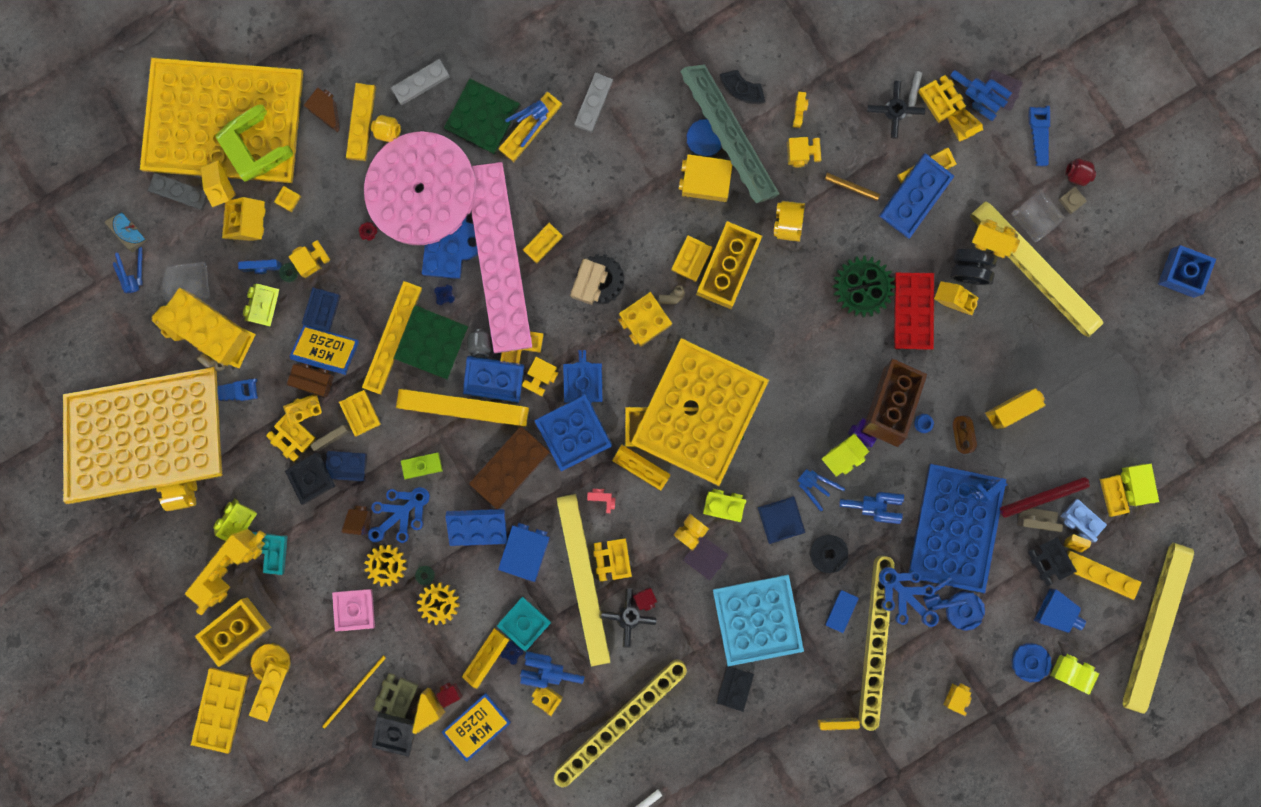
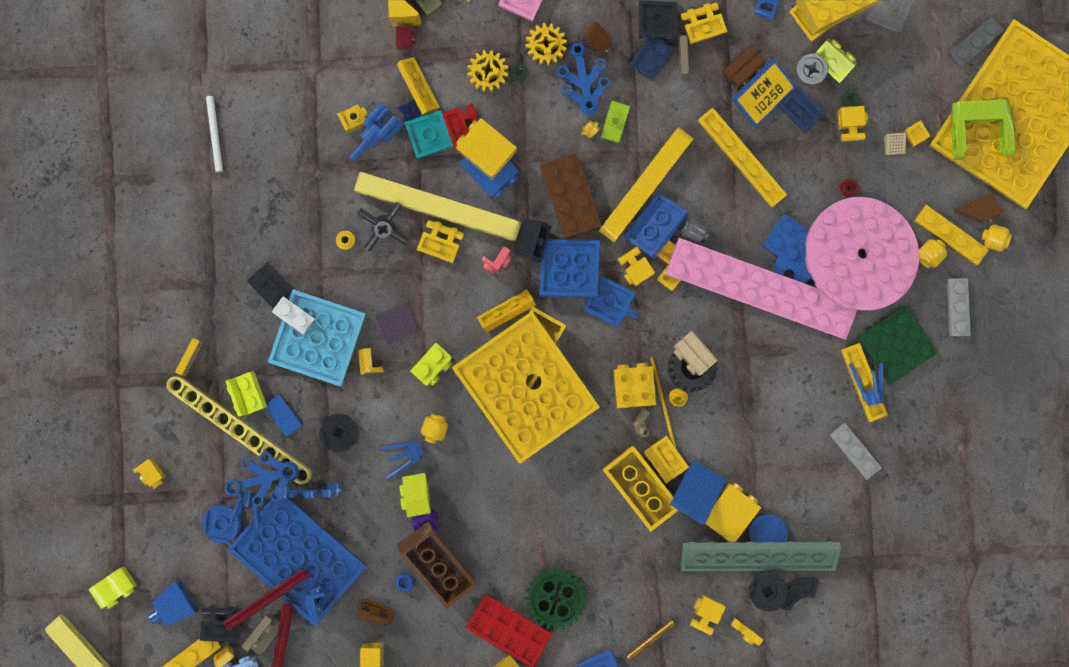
camera: 115 degrees right, 0 degrees up
yellow slope [201,160,236,207] -> none
yellow slope [222,197,266,241] -> none
blue plate [238,259,282,274] -> none
yellow hips [283,394,322,425] -> none
yellow plate [339,390,381,437] -> none
dark green plate [393,305,468,380] -> none
clear blue plate [434,285,455,305] -> none
yellow tile [441,693,511,762] -> none
blue plate [446,509,508,546] -> none
yellow plate [523,223,563,264] -> none
light yellow beam [554,659,686,787] -> none
dark red plate [633,586,657,612] -> none
yellow wheel [674,514,709,550] -> none
dark blue piece [757,496,805,544] -> none
yellow brick [774,201,805,242] -> none
blue plant [839,492,904,524] -> none
blue tile [1011,643,1052,682] -> none
none -> dark red axle [223,568,309,630]
none -> neon yellow bracket [226,371,267,417]
none -> white plate [272,297,315,335]
none -> blue plant [275,484,345,499]
none -> yellow plate [336,231,355,250]
none -> yellow tile [358,348,384,374]
none -> yellow head [421,413,448,444]
none -> red plate [442,104,479,150]
none -> yellow brick [456,118,517,180]
none -> black brick [514,218,552,262]
none -> yellow plate [581,121,600,138]
none -> yellow piece [650,357,676,447]
none -> yellow plate [669,389,688,407]
none -> blue tile [670,460,726,525]
none -> black plate [749,572,789,612]
none -> gear [797,53,828,84]
none -> tan slope [884,133,906,155]
none -> yellow head [981,224,1012,252]

